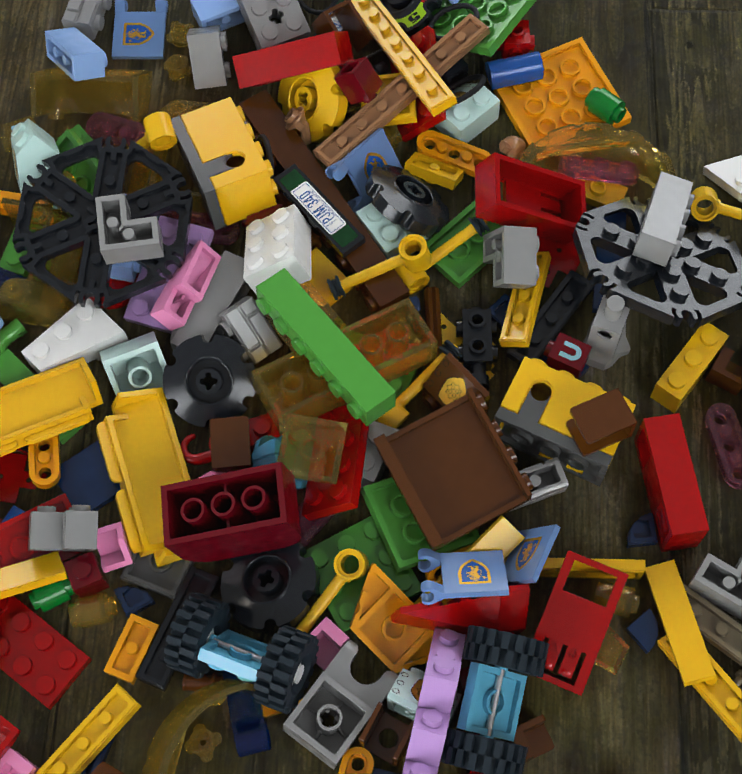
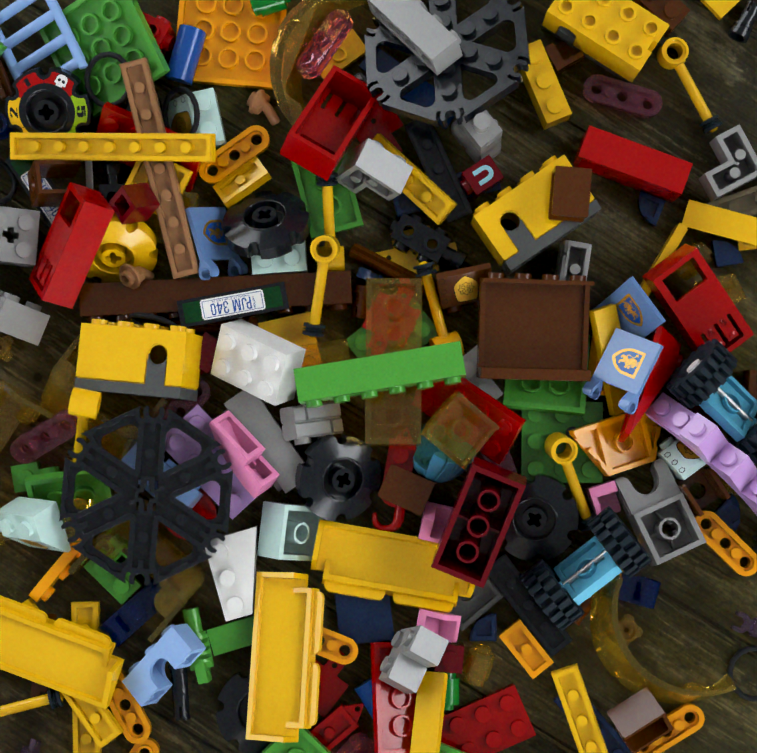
camera: 65 degrees left, 20 degrees up
light grey brick [95,193,164,265] -> none

